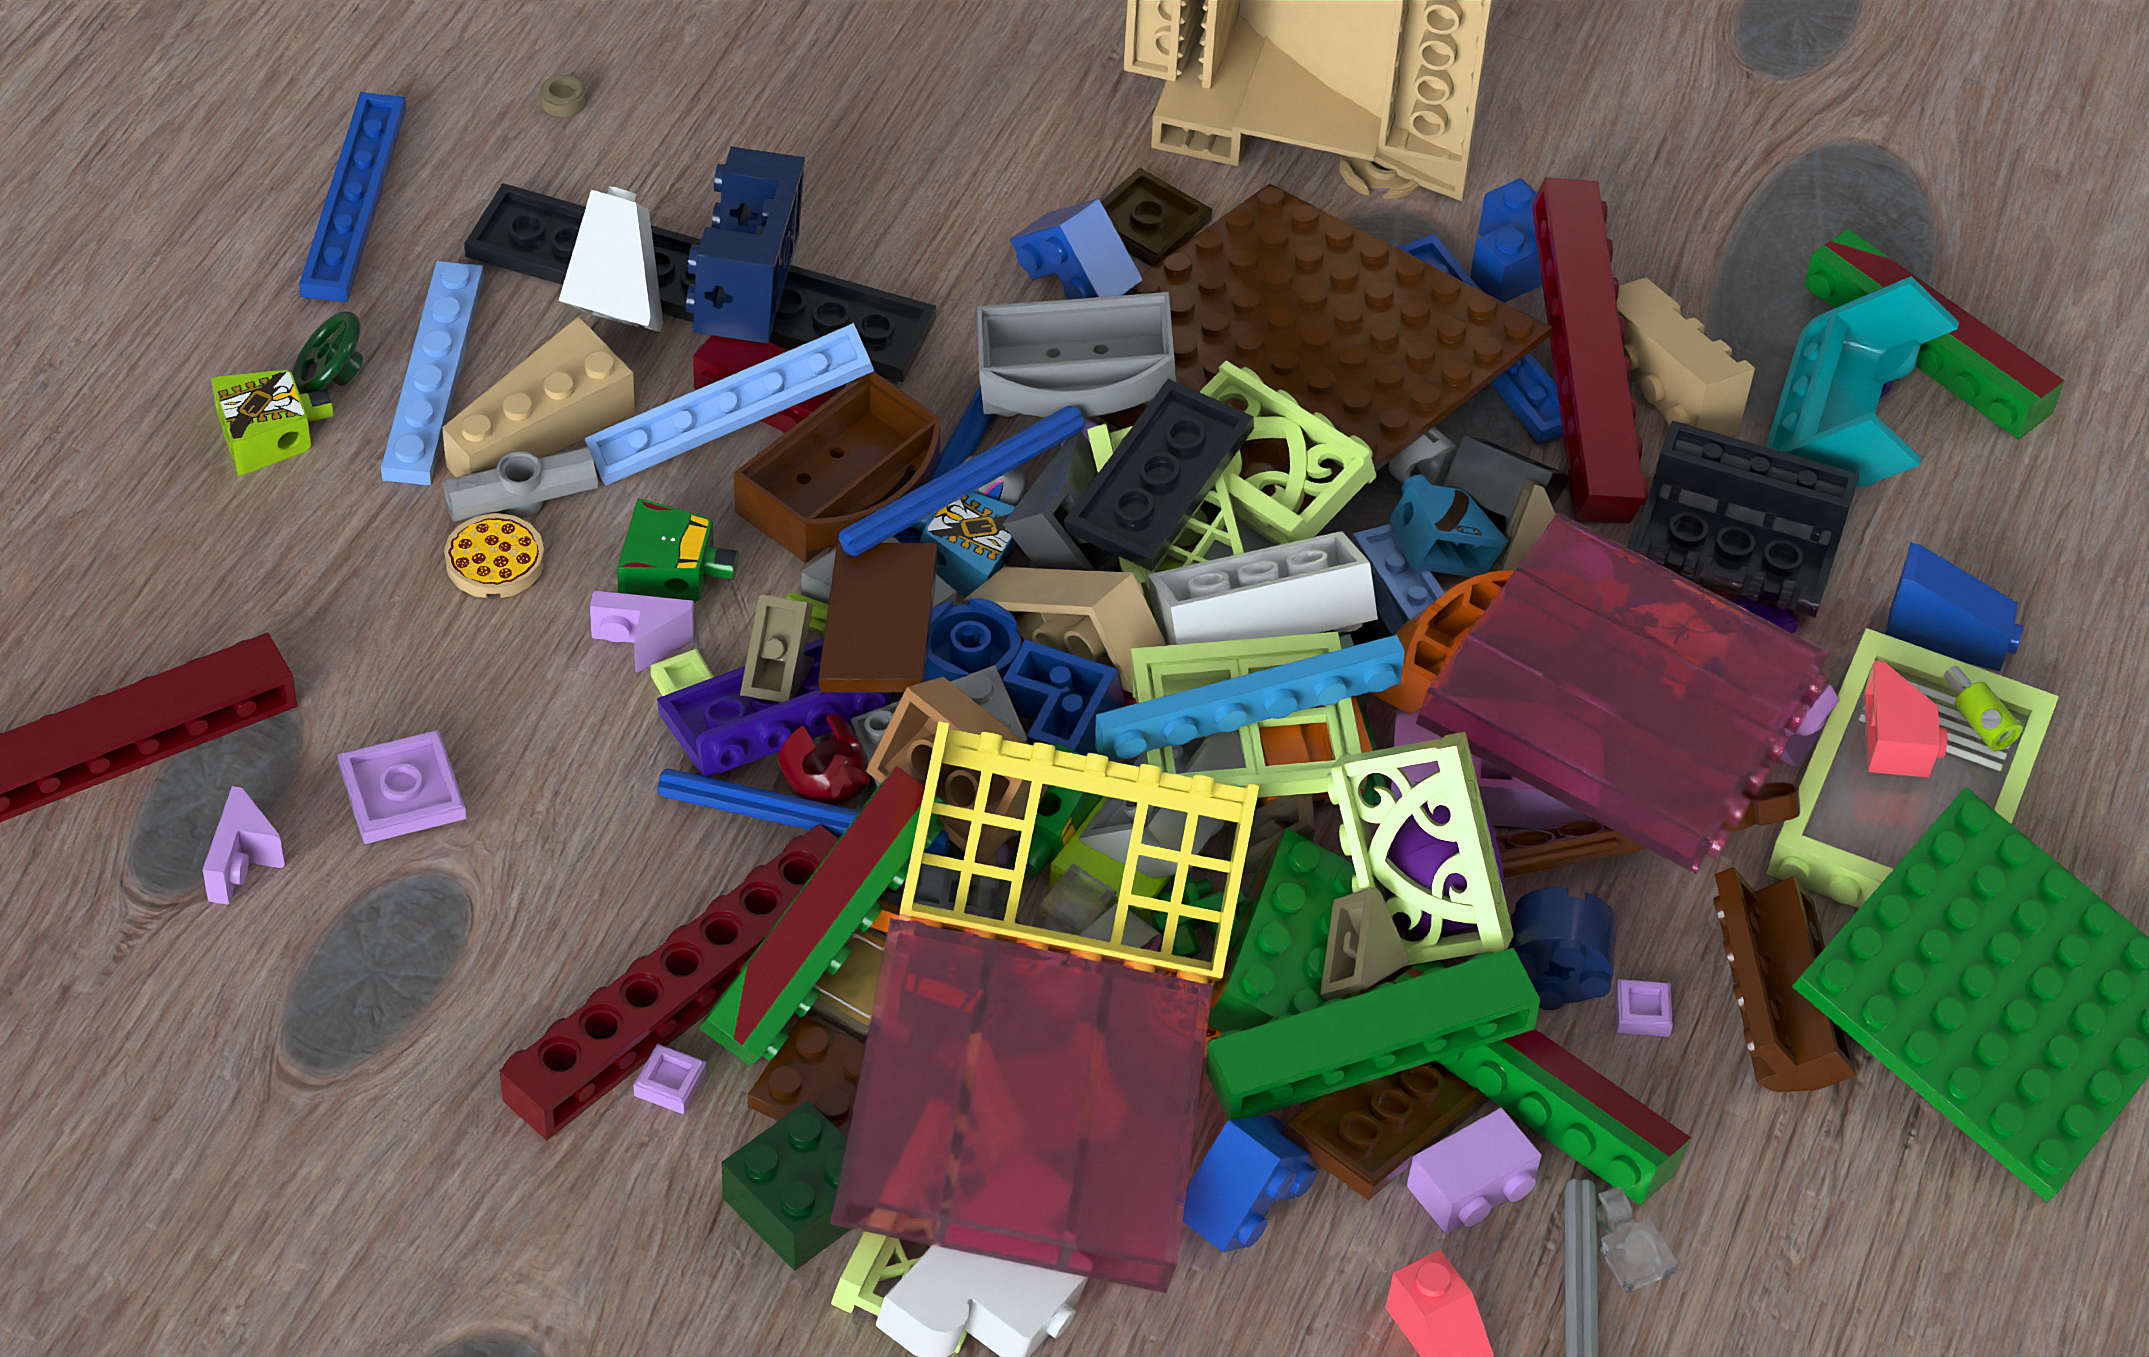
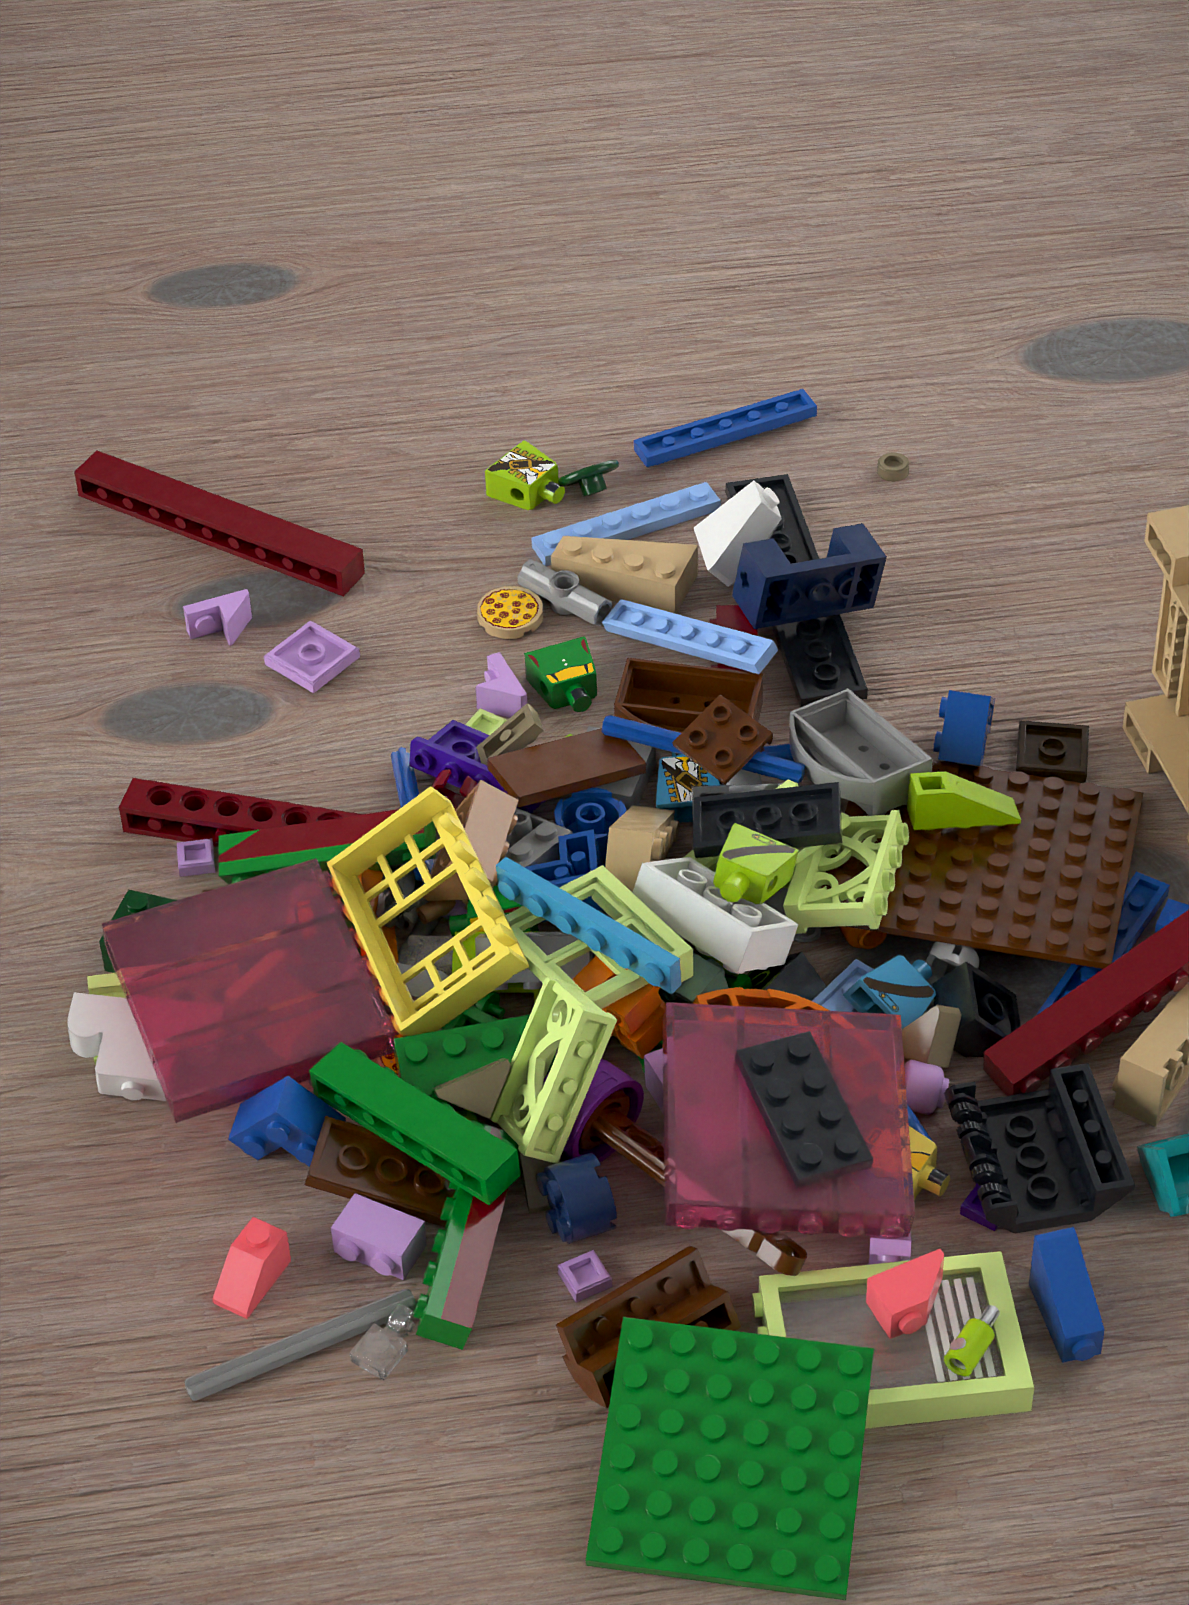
camera: 65 degrees right, 5 degrees down
none -> reddish brown plate [672,695,773,785]
none -> lime torso [713,823,799,904]
none -> black plate [735,1031,873,1189]
none -> lime slope [907,771,1021,830]

